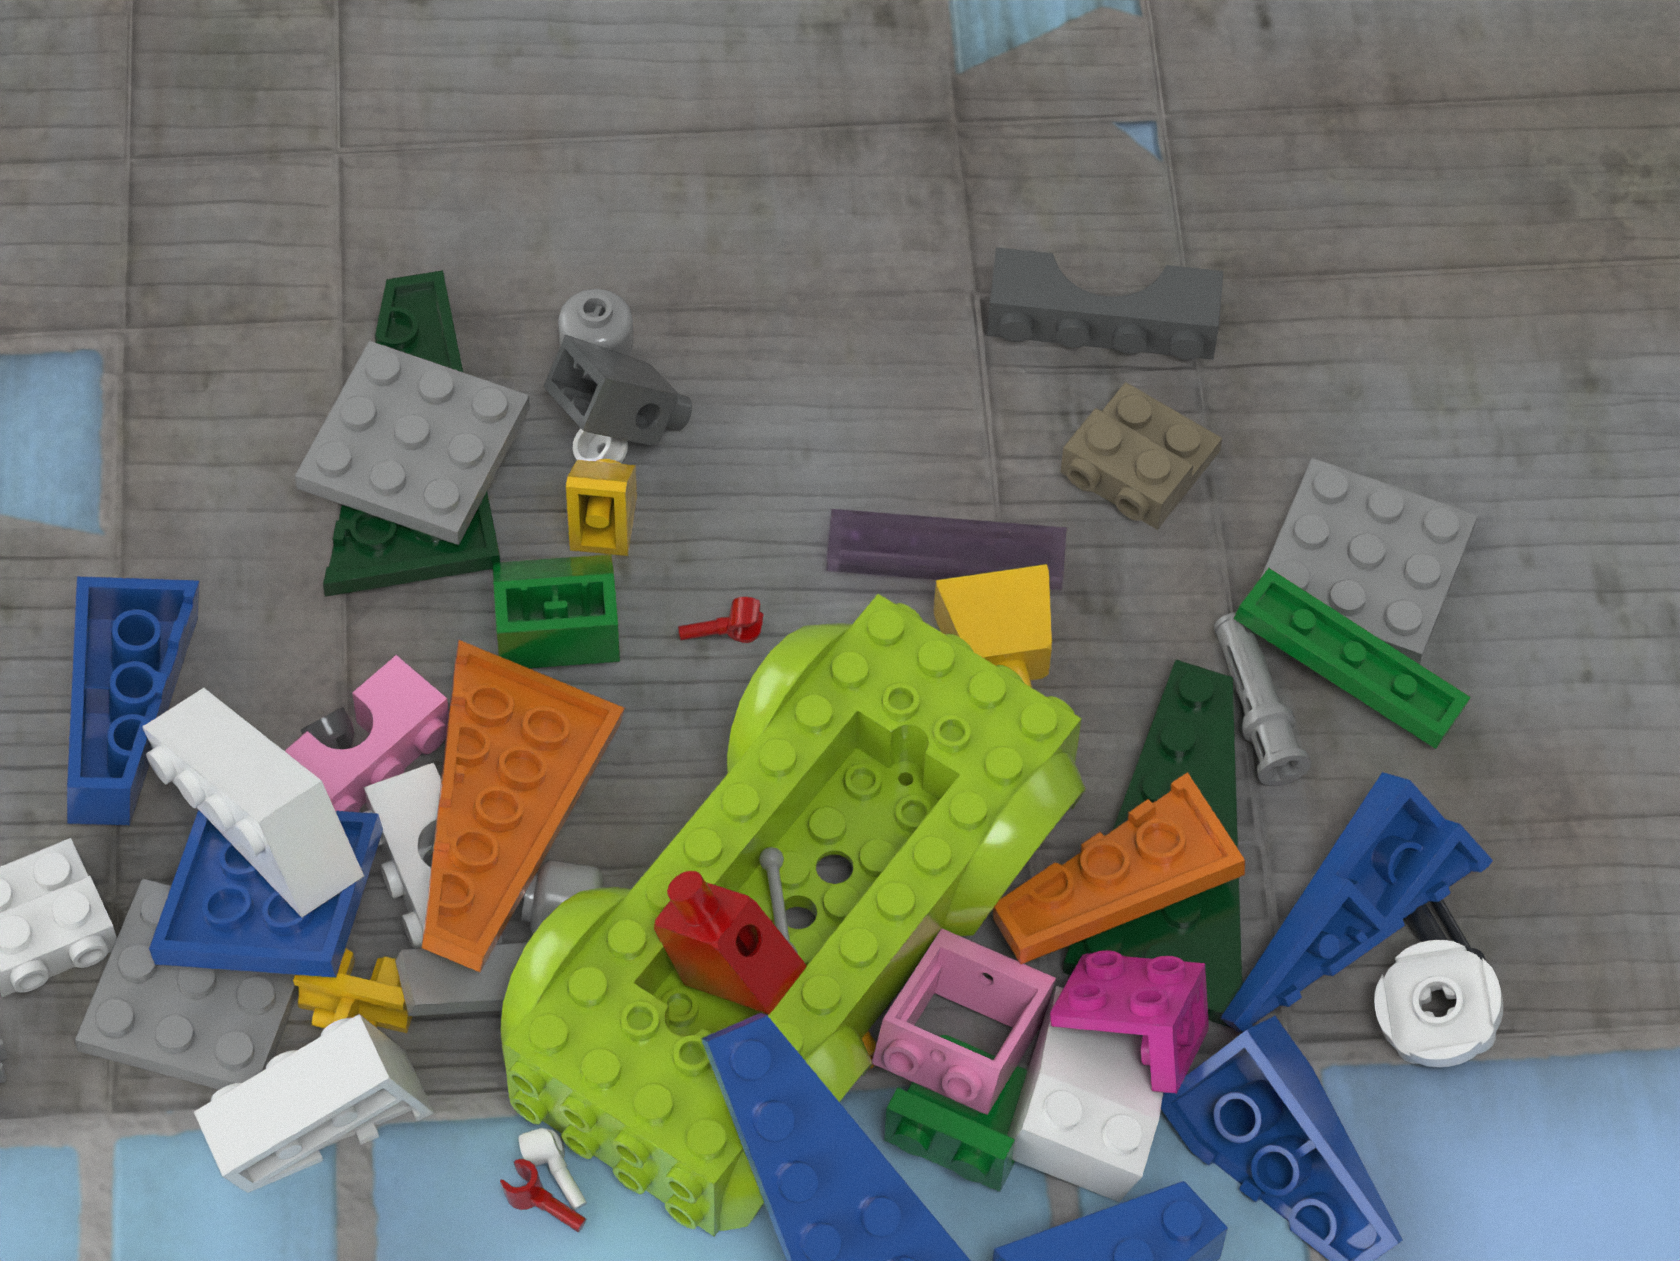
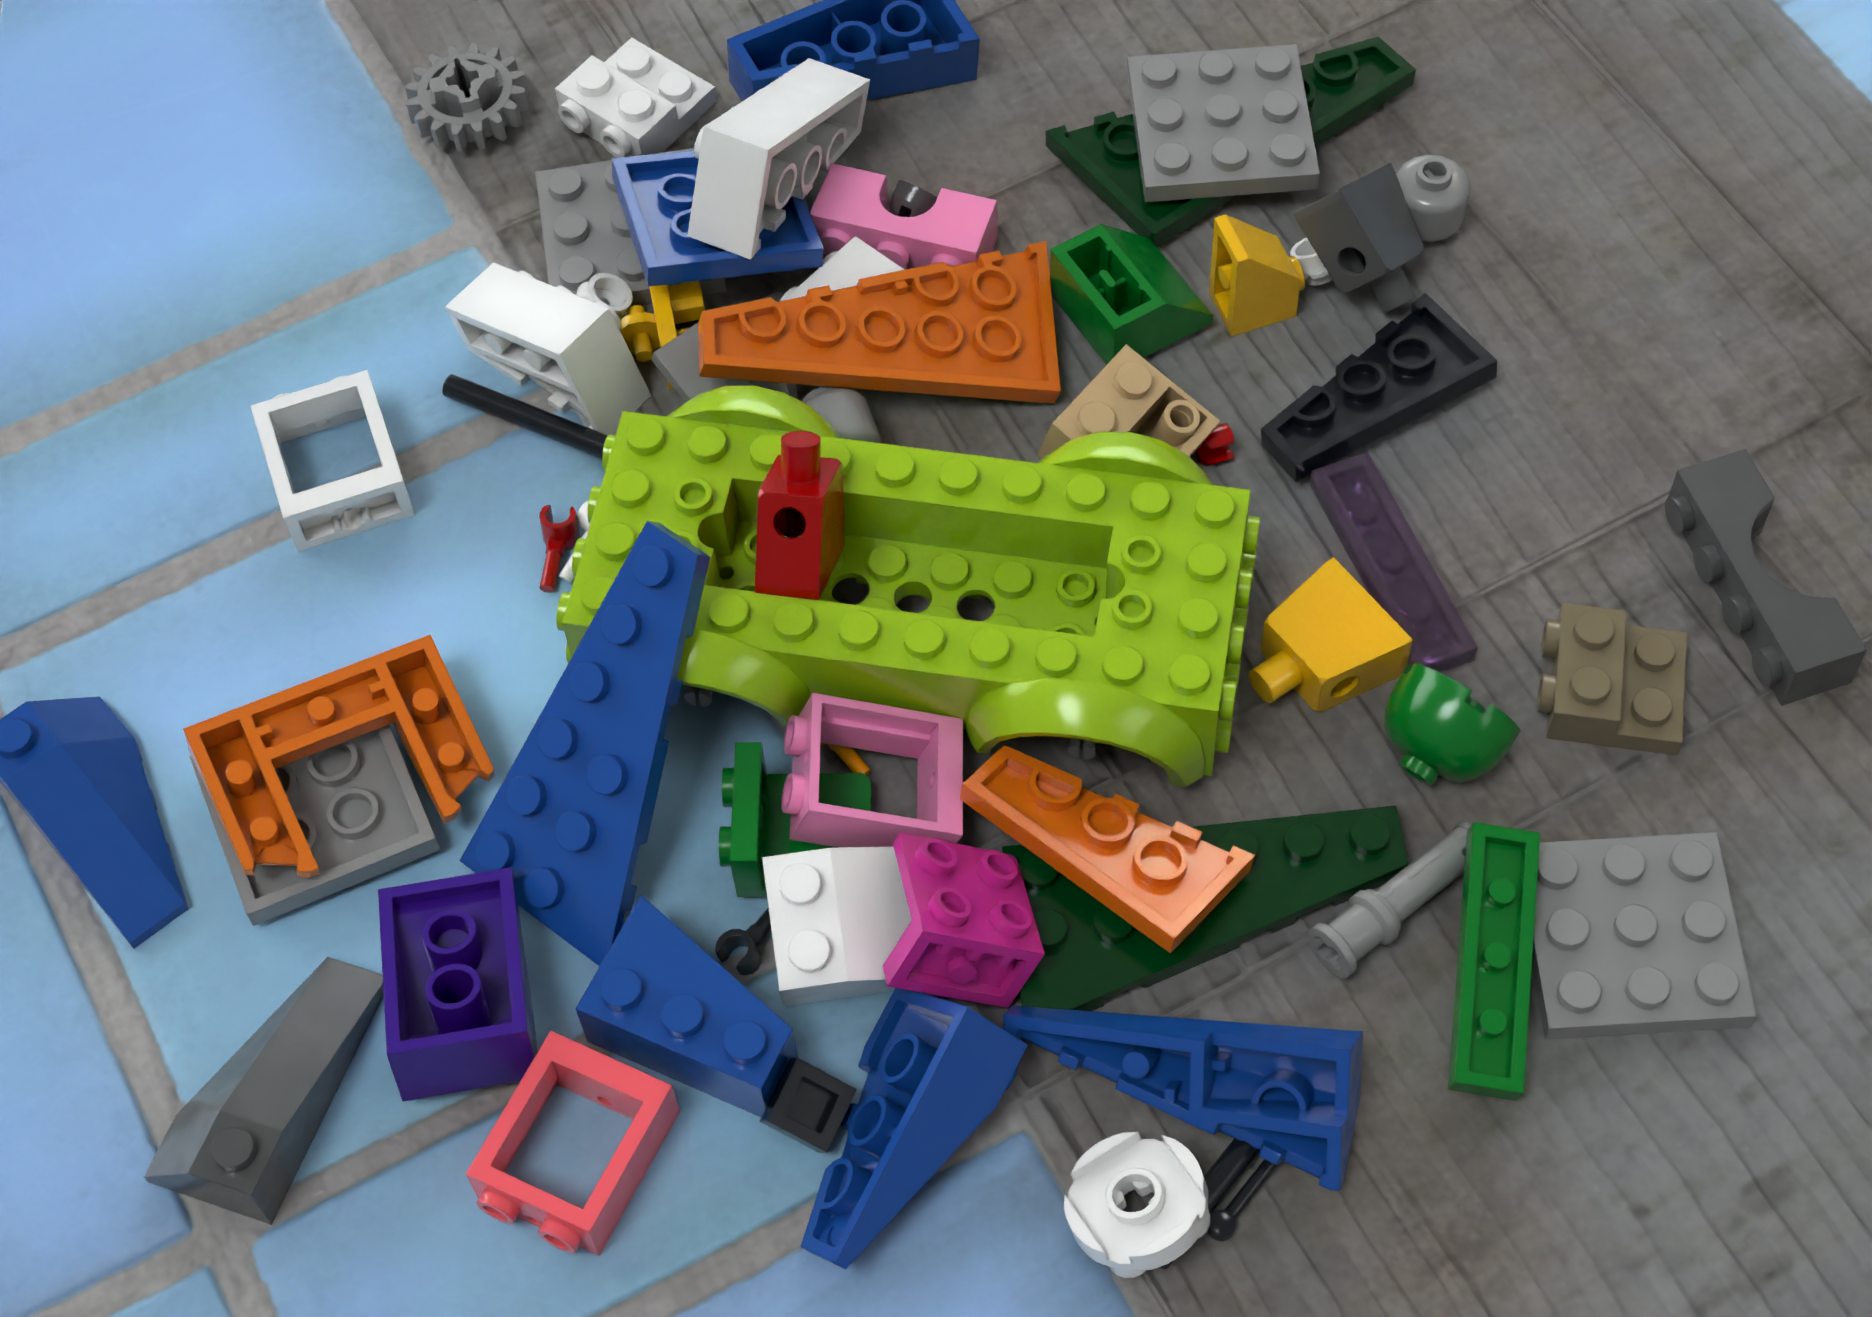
camera: 70 degrees right, 0 degrees up
light grey hinge [759,847,798,953] -> none
none -> black bar [442,374,608,459]
none -> white plate [576,273,633,320]
none -> black hand [715,907,771,975]
none -> black plate [759,1058,857,1153]
none -> tan slope [1037,344,1221,459]
none -> black wing [1261,293,1497,482]
none -> green cylinder [1384,663,1521,786]

